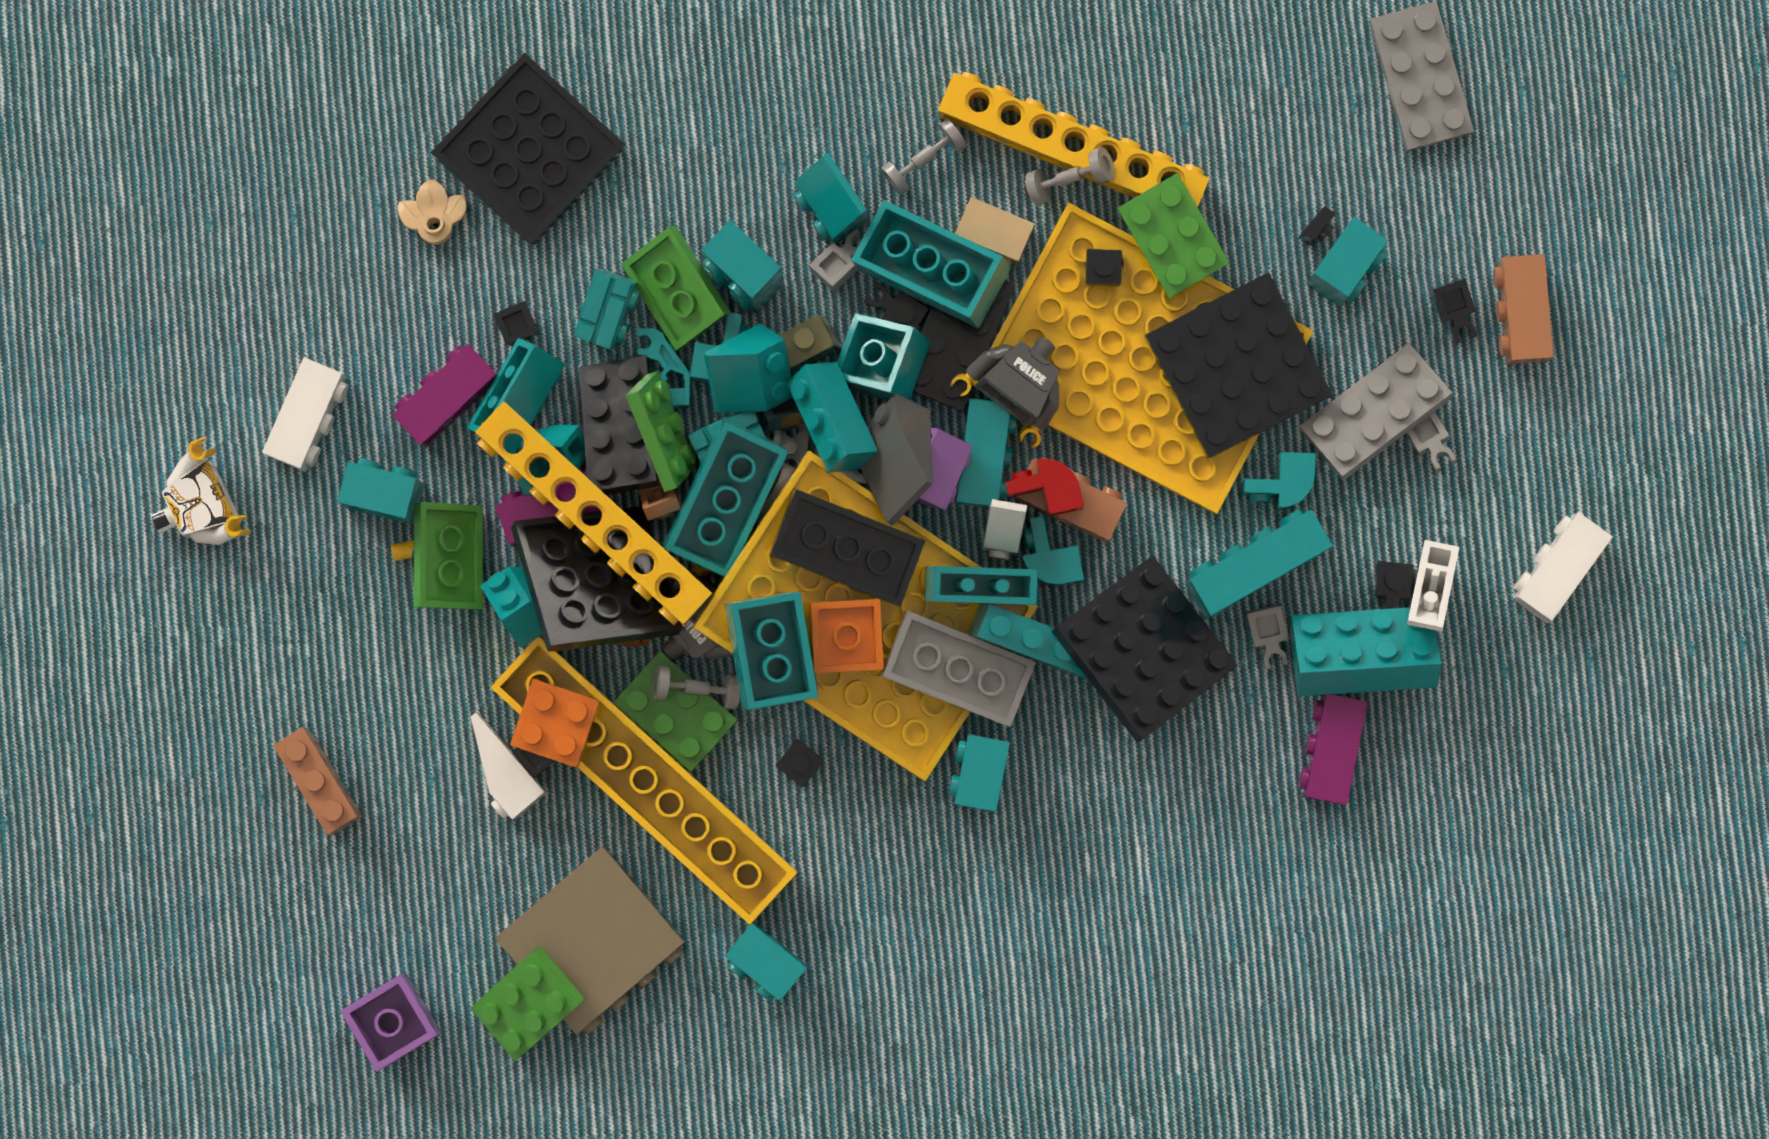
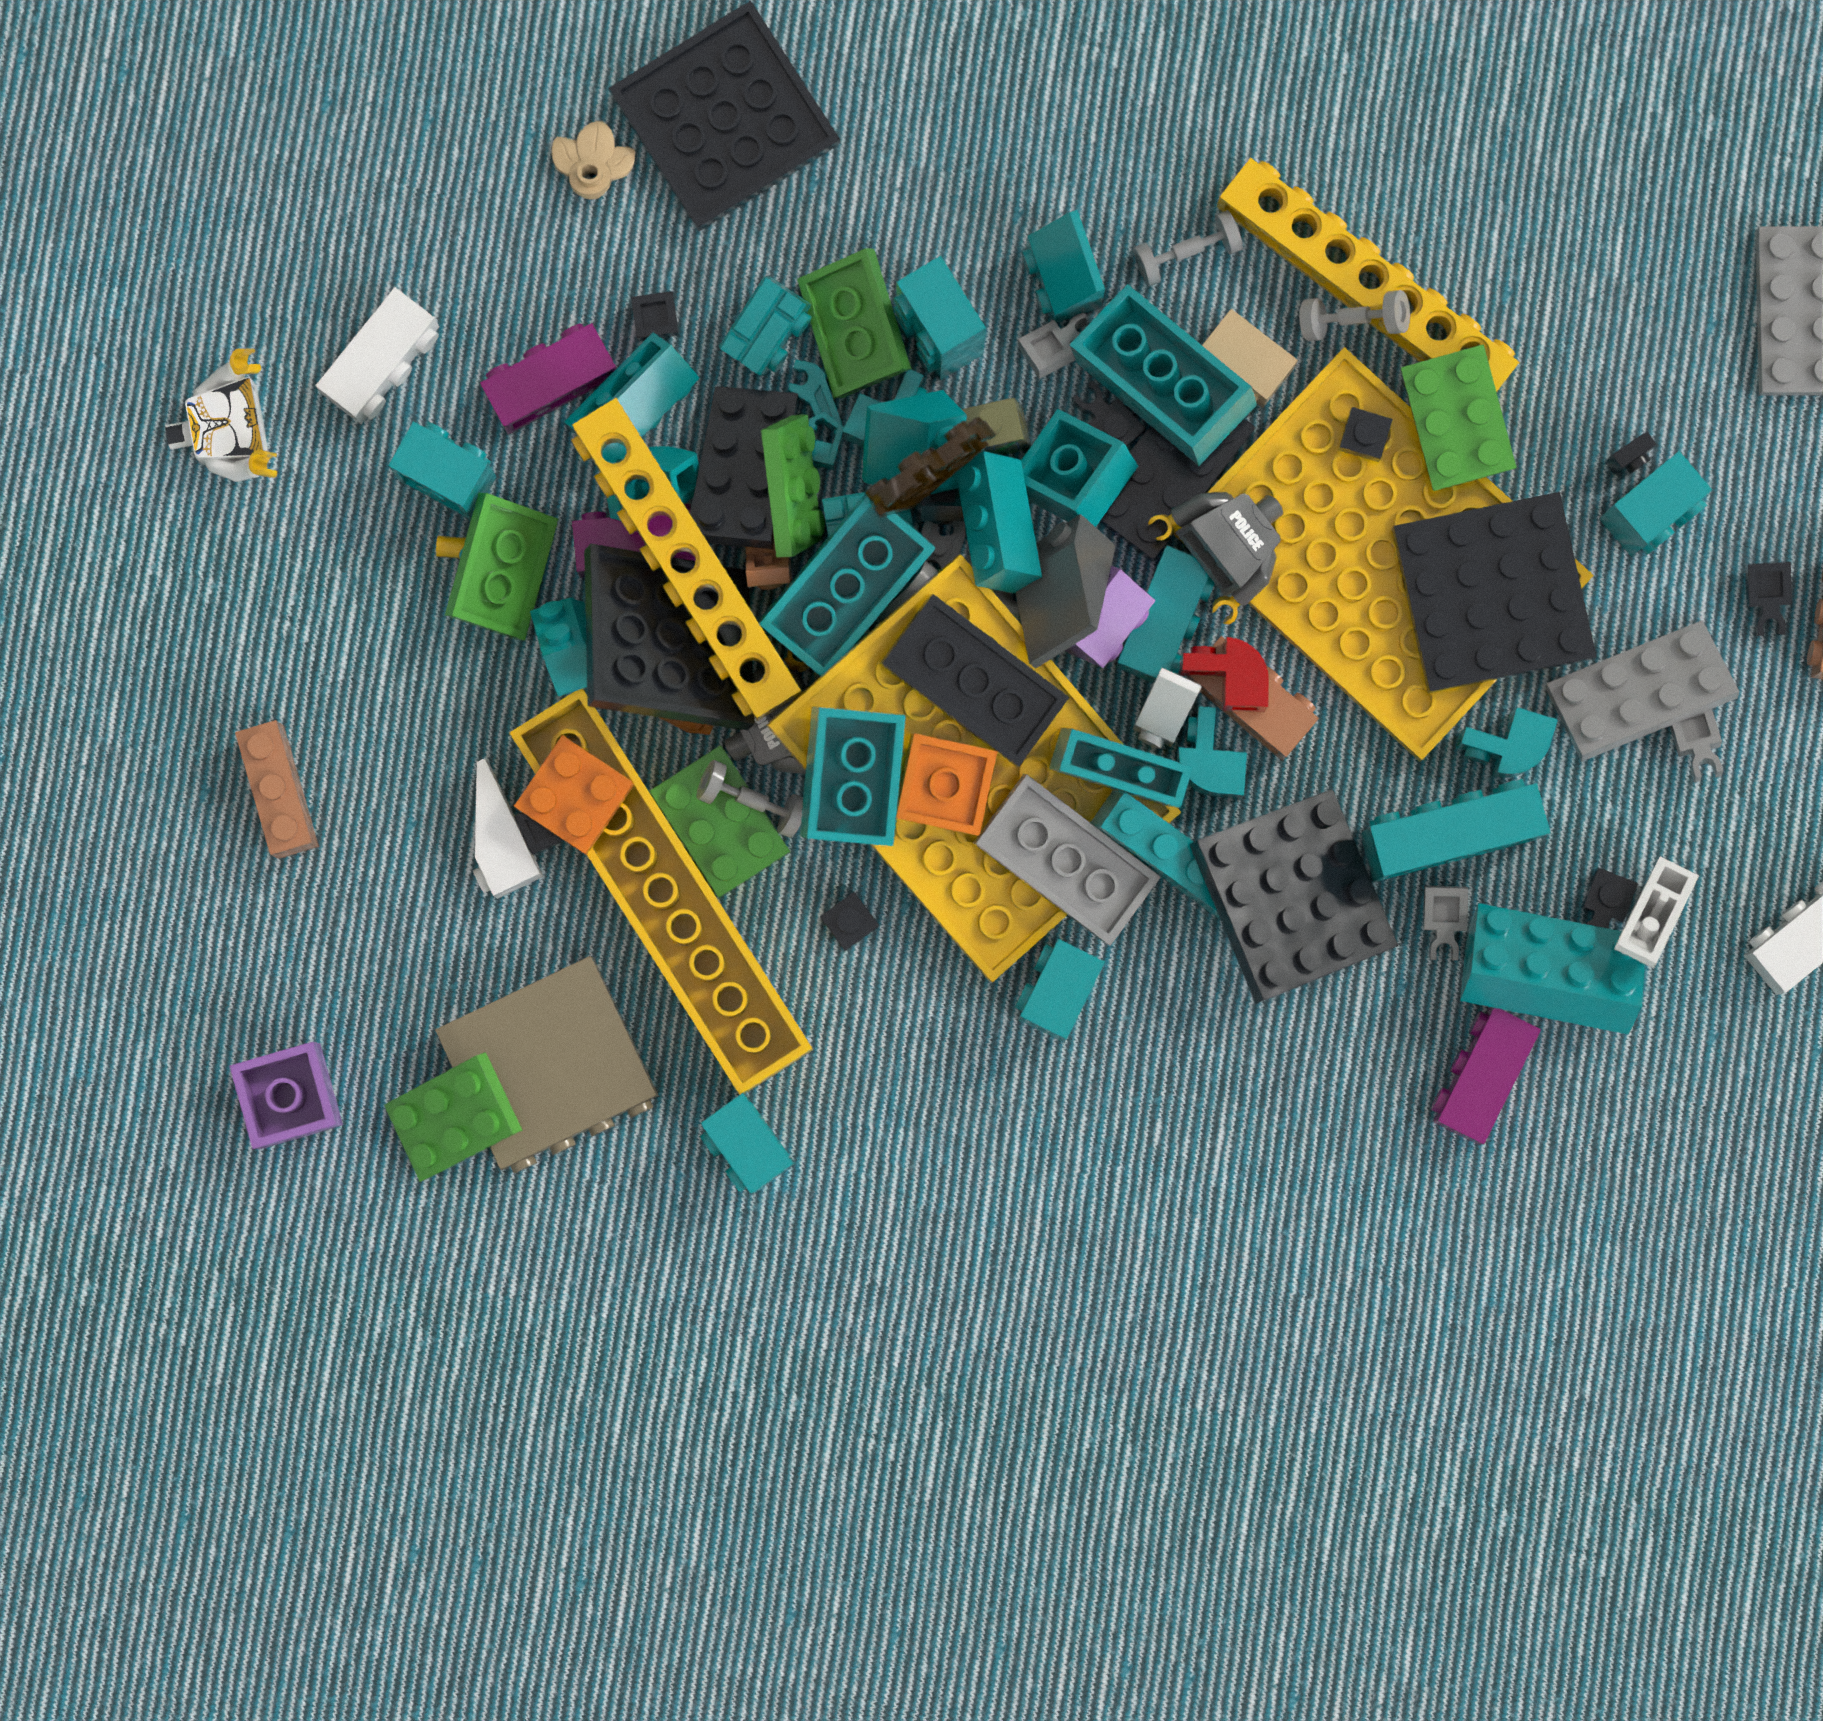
camera: 10 degrees right, 0 degrees up
none -> dark brown plate [865,417,996,517]

